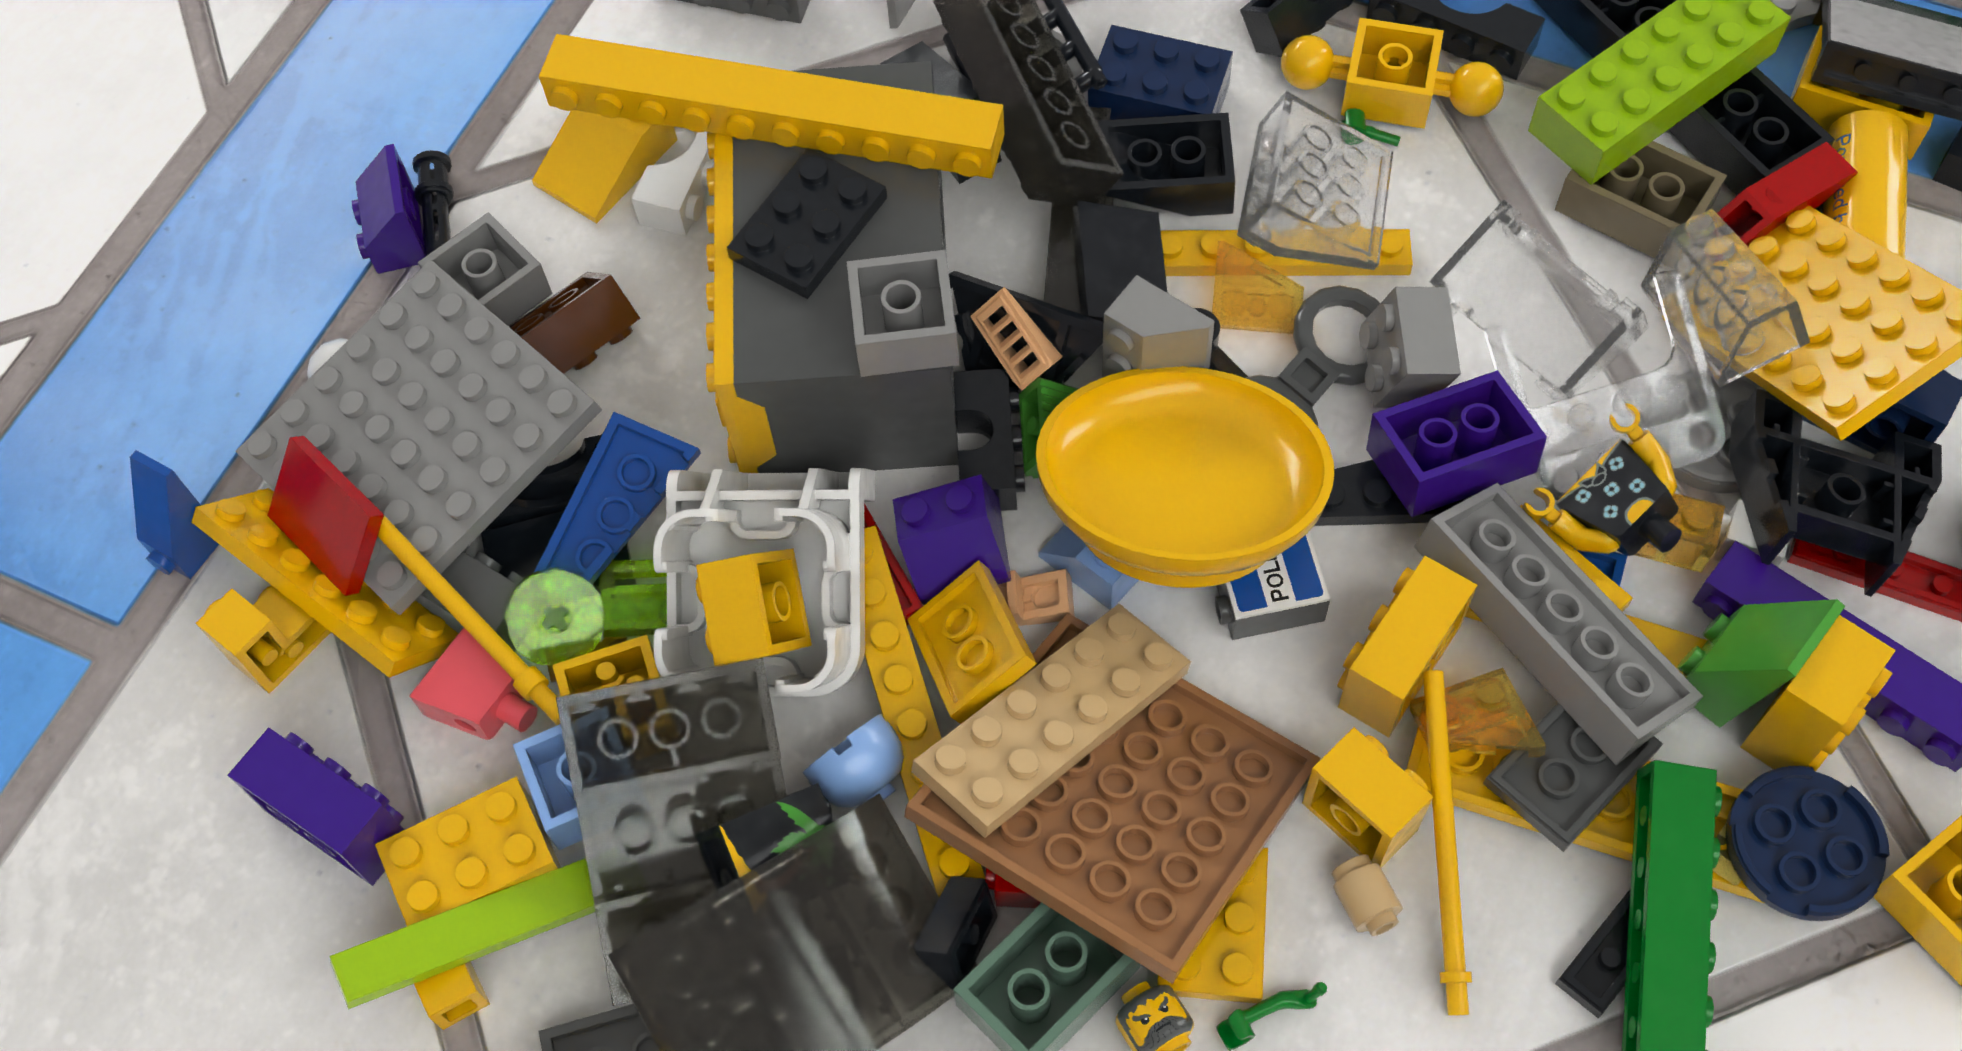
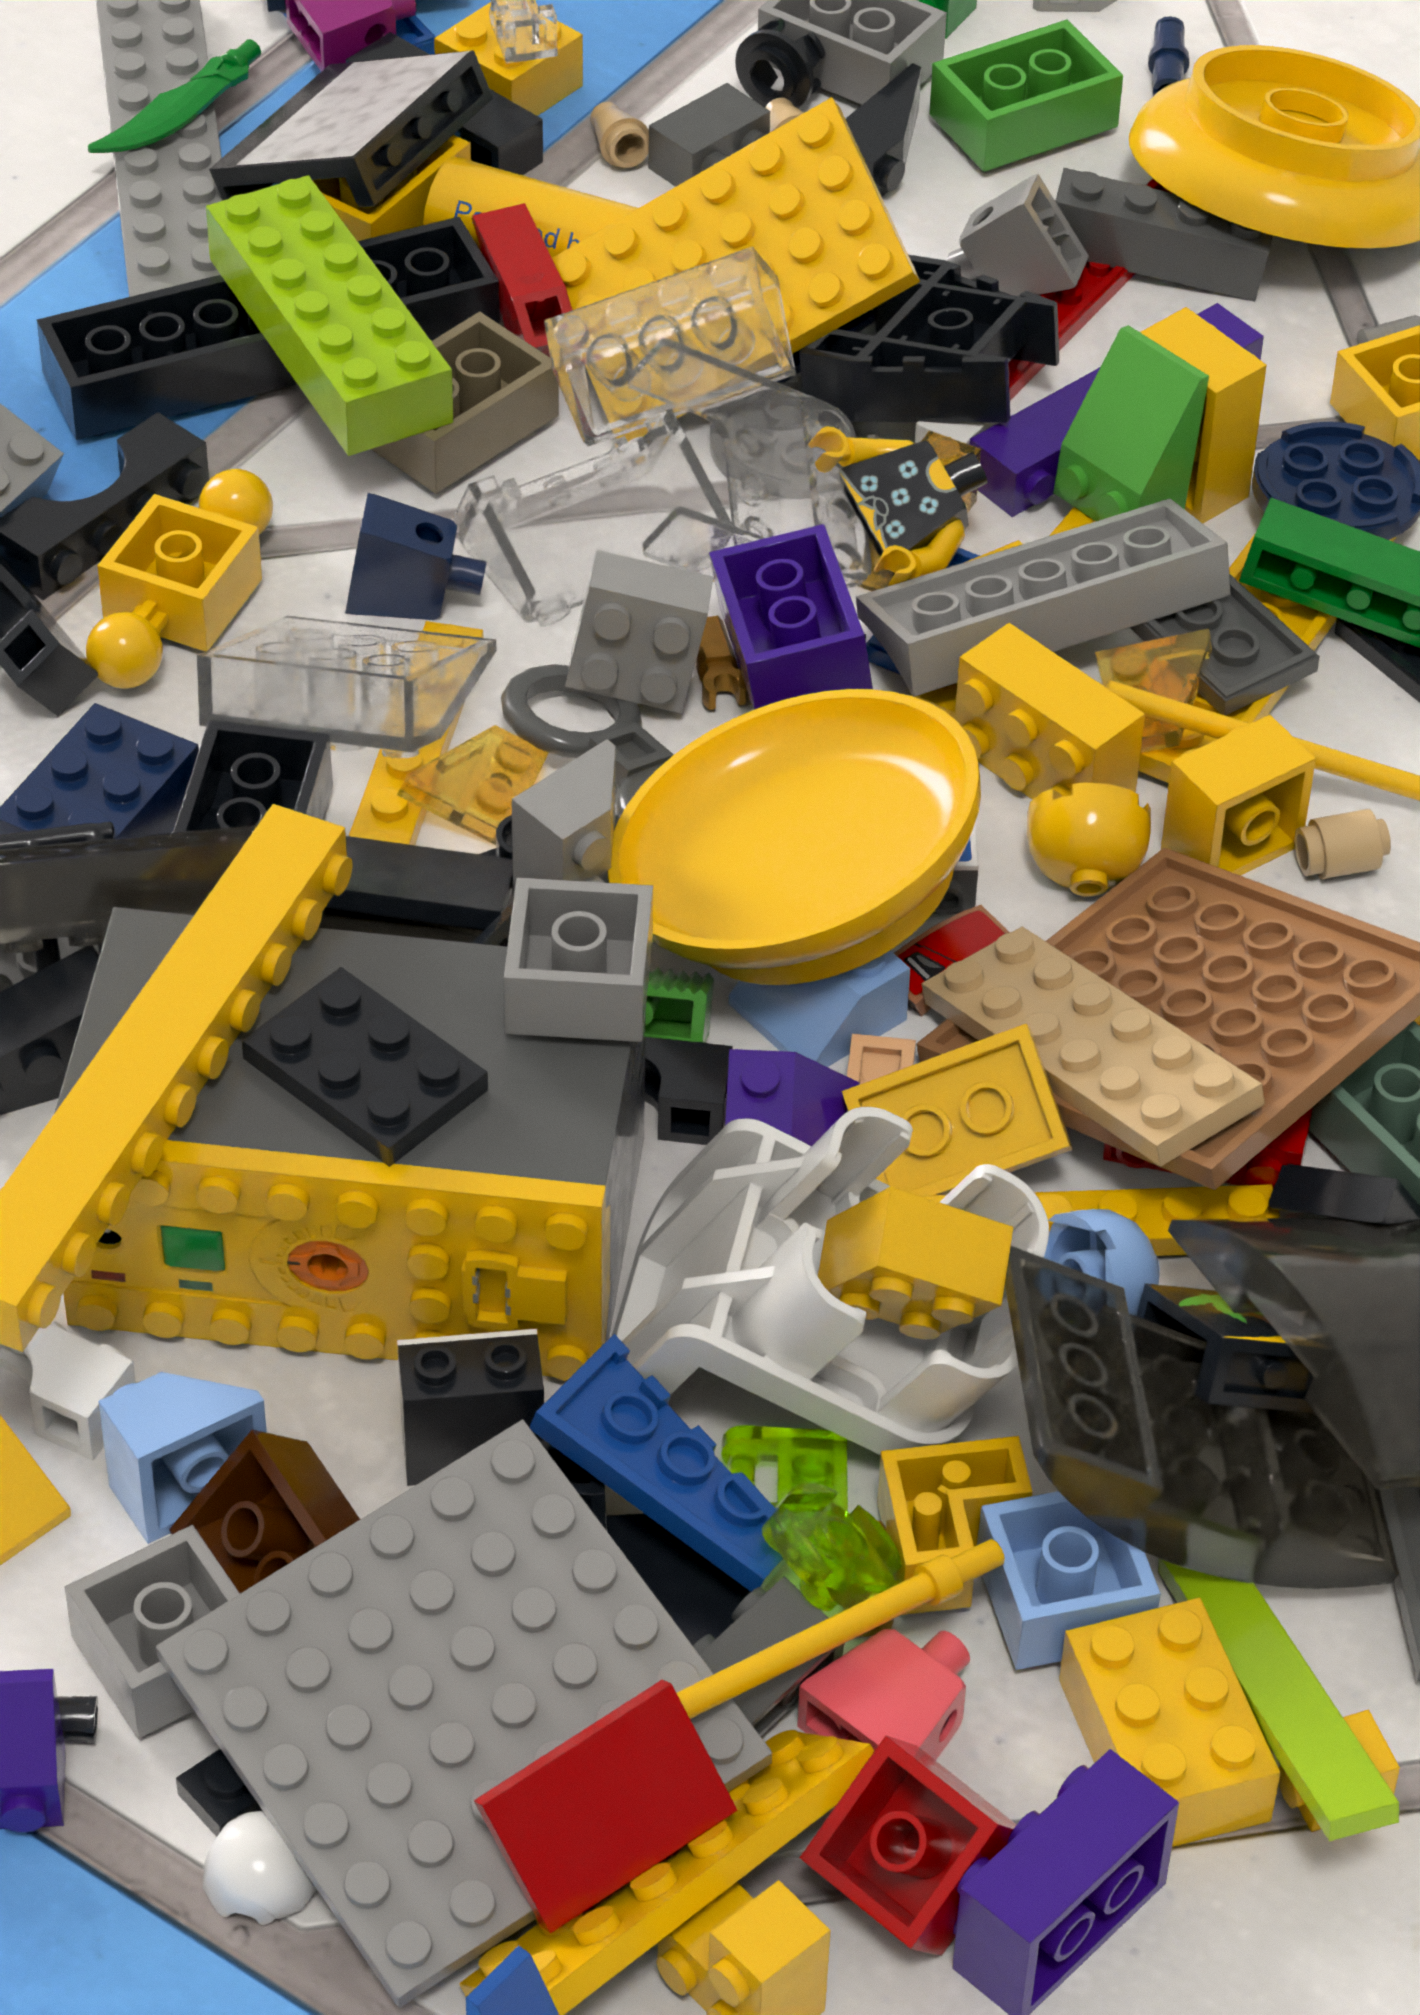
camera: 85 degrees left, 15 degrees down
green hand [1341,108,1401,147] -> none
none -> light blue slope [98,1372,267,1544]
none -> dark blue torso [345,493,487,620]
none -> black piece [397,1329,544,1486]
none -> red brick [799,1735,1017,1956]
none -> red slope [894,905,1009,1017]
none -> yellow cylinder [1027,783,1151,896]

